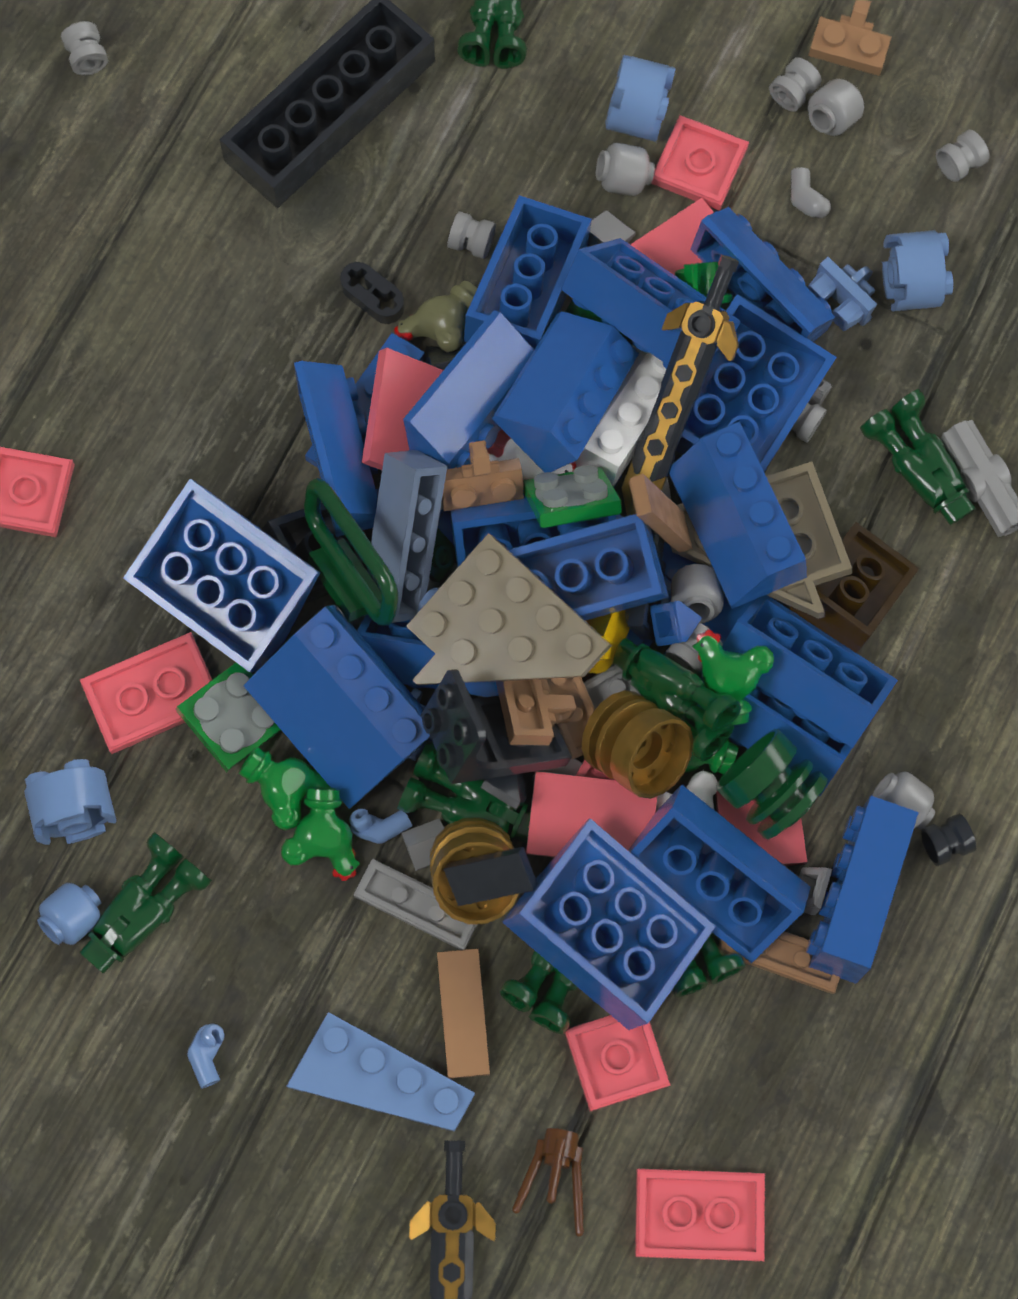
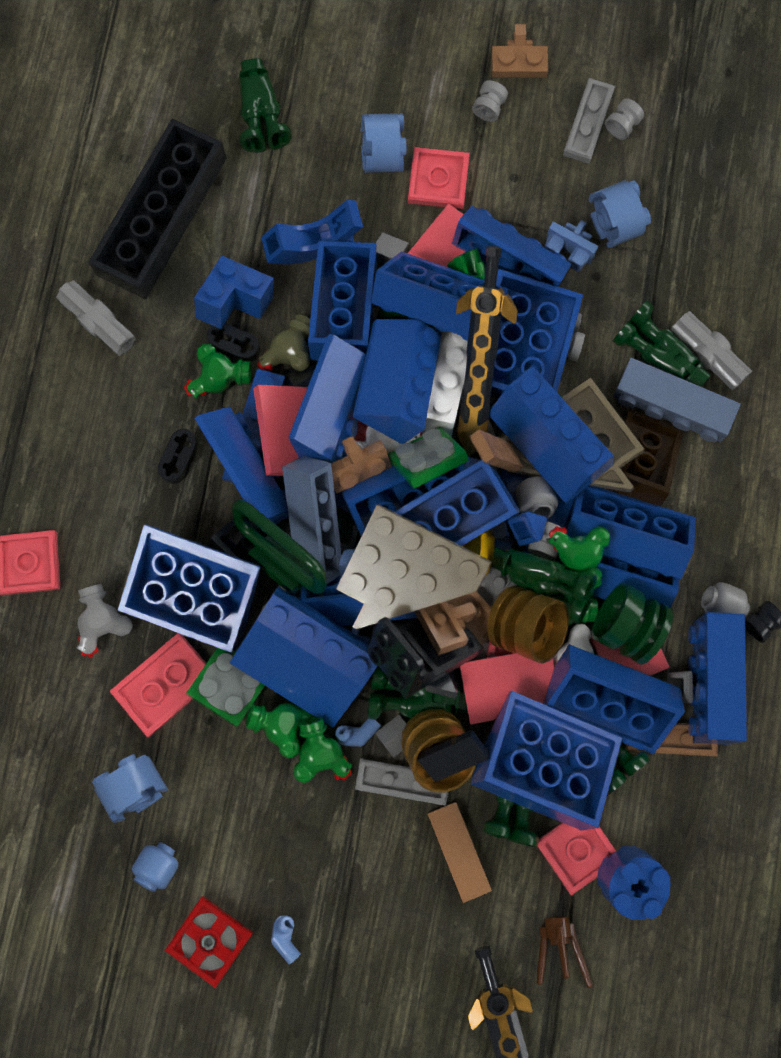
camera: 10 degrees left, 5 degrees up
dark green piece [80,831,212,973] -> none
medium blue wing [286,1012,475,1132] -> none
light grey wheel [448,211,496,259] -> none
light grey head [596,143,654,196] -> none
coral tile [635,1169,765,1261] -> none
light grey arm [791,167,831,218] -> none
light grey head [808,79,864,136] -> none
none -> light grey piece [56,280,136,356]
none -> light grey animal [77,584,133,658]
none -> black beam [158,429,198,484]
none -> red piece [164,896,254,988]
none -> green animal [184,344,252,399]
none -> blue brick [194,255,274,329]
none -> blue arch [261,200,363,264]
none -> light grey tile [563,78,615,164]
none -> blue brick [597,846,670,920]
none -> sand blue brick [613,358,741,443]

